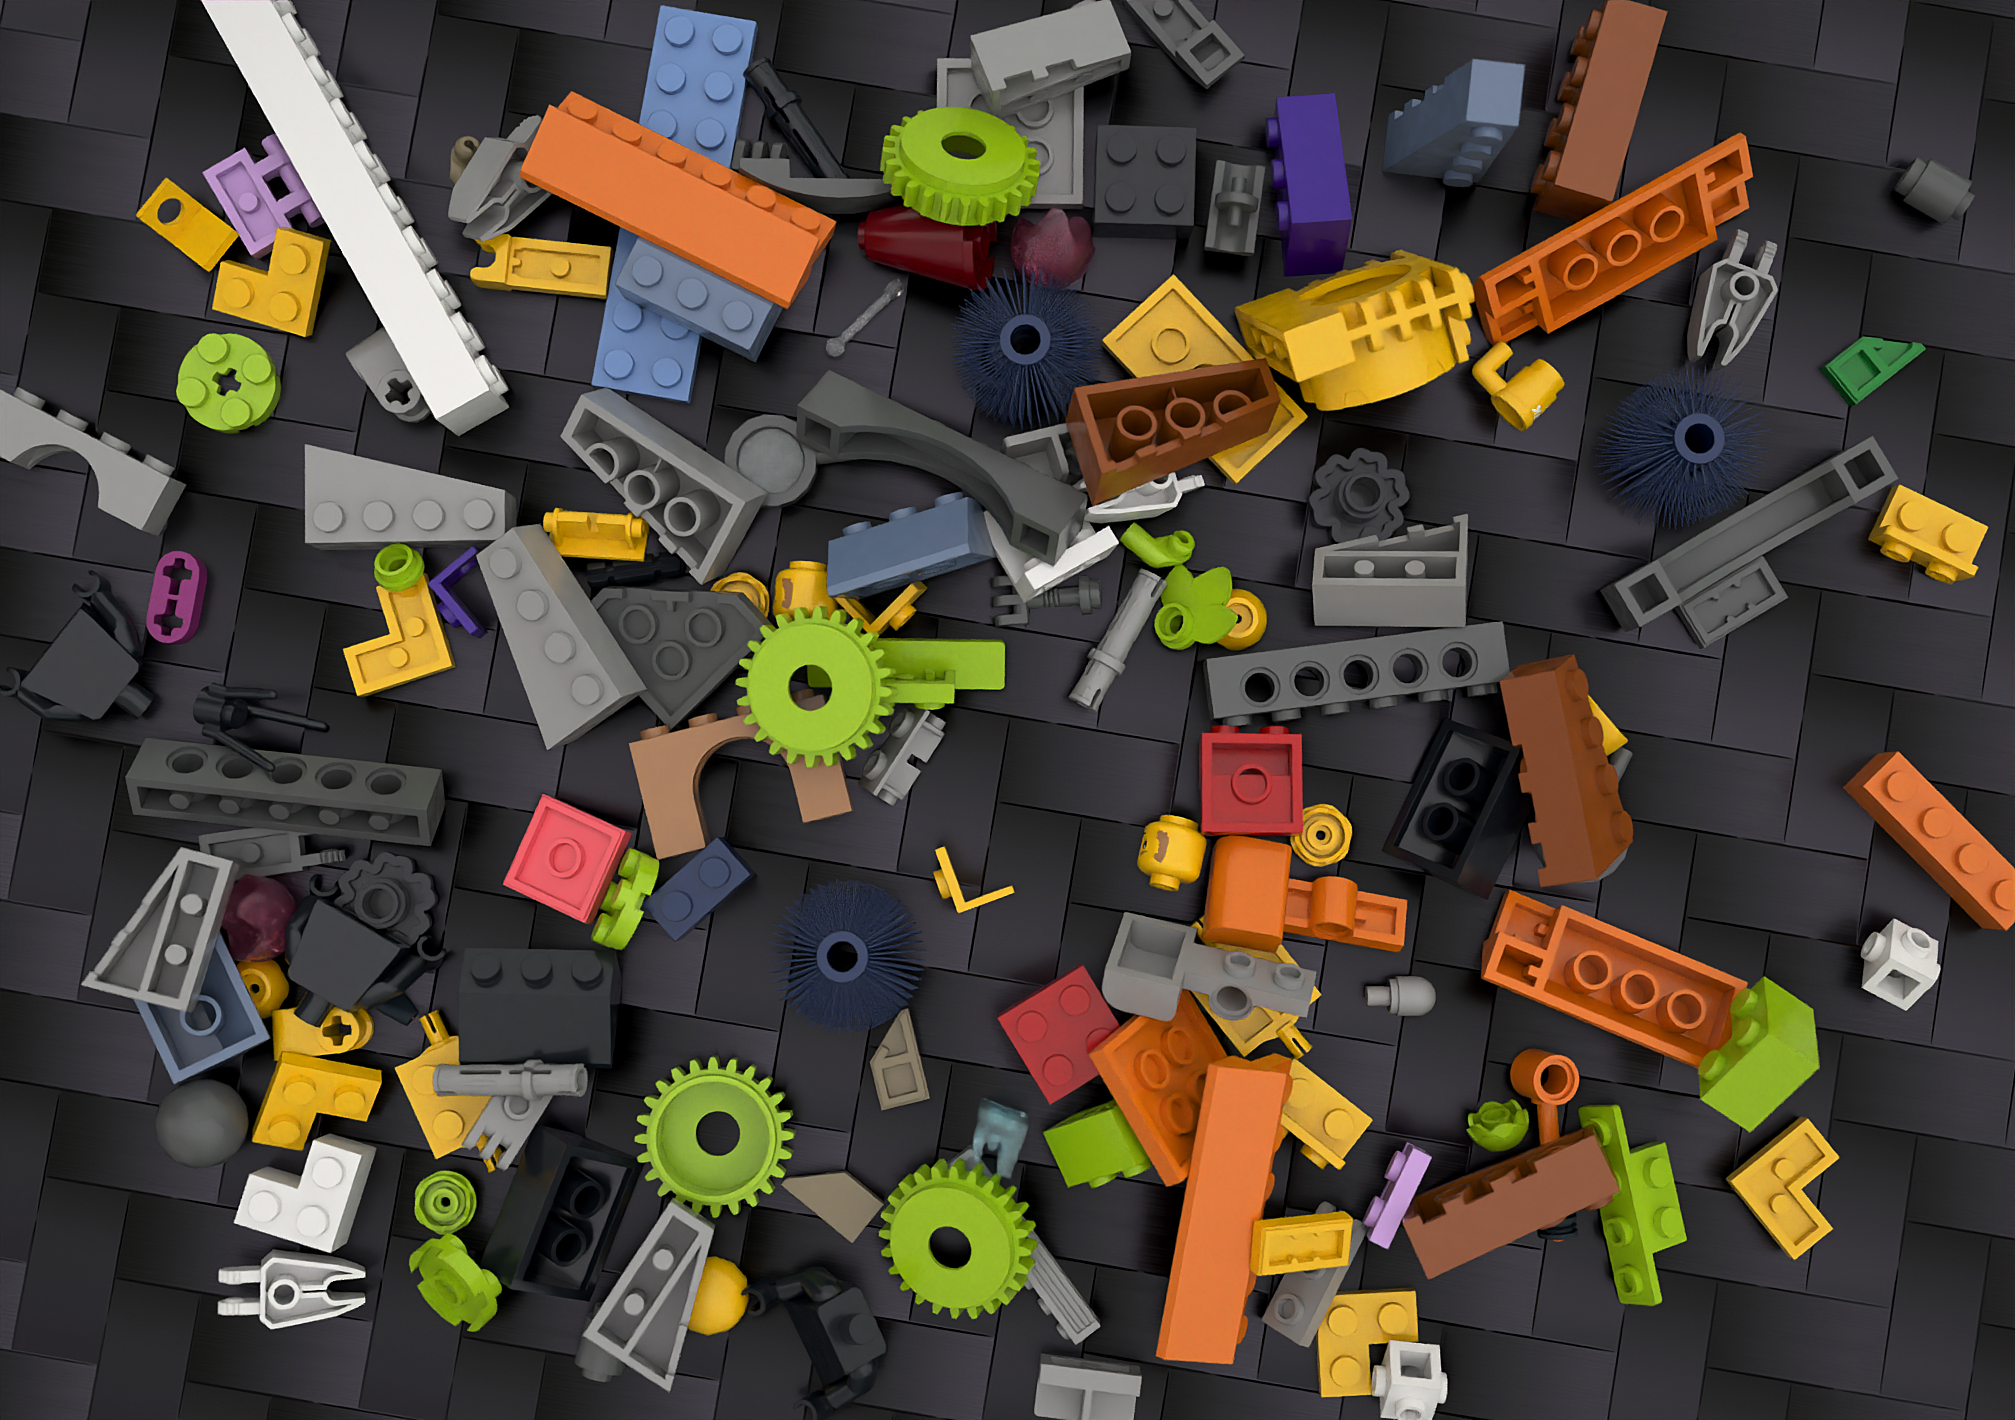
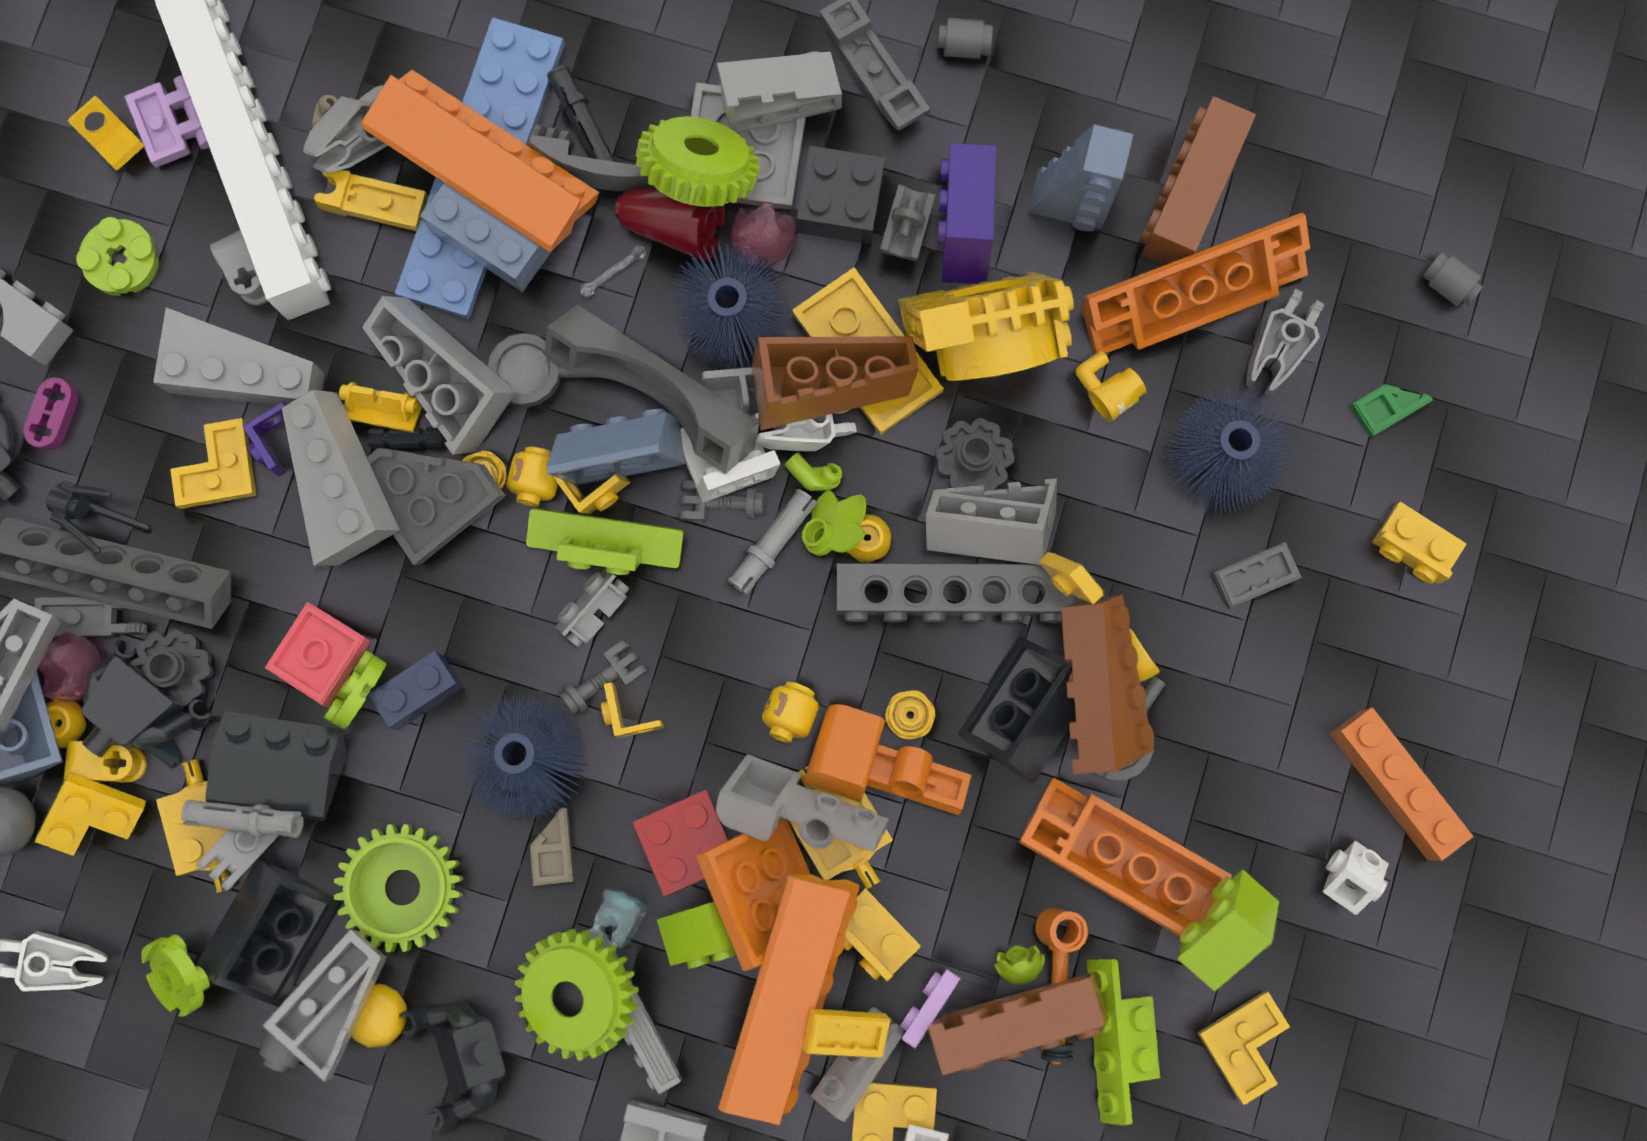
camera: 10 degrees right, 5 degrees down
yellow plate [212,226,331,337] -> none
white brick [234,1133,377,1253] -> none
lime plate [374,543,425,591] -> none
lime plate [414,1171,477,1235] -> none
medium nougat arch [629,689,855,860] -> none
lime gear [736,606,898,768] -> none
dark tan tile [781,1171,884,1243] -> none
red plate [1199,725,1303,836] -> none
light grey cylinder [1365,976,1436,1016] -> none
dark grey arch [1600,436,1898,632] -> none
none -> dark grey hinge [559,639,648,714]
none -> yellow plate [1038,552,1104,604]

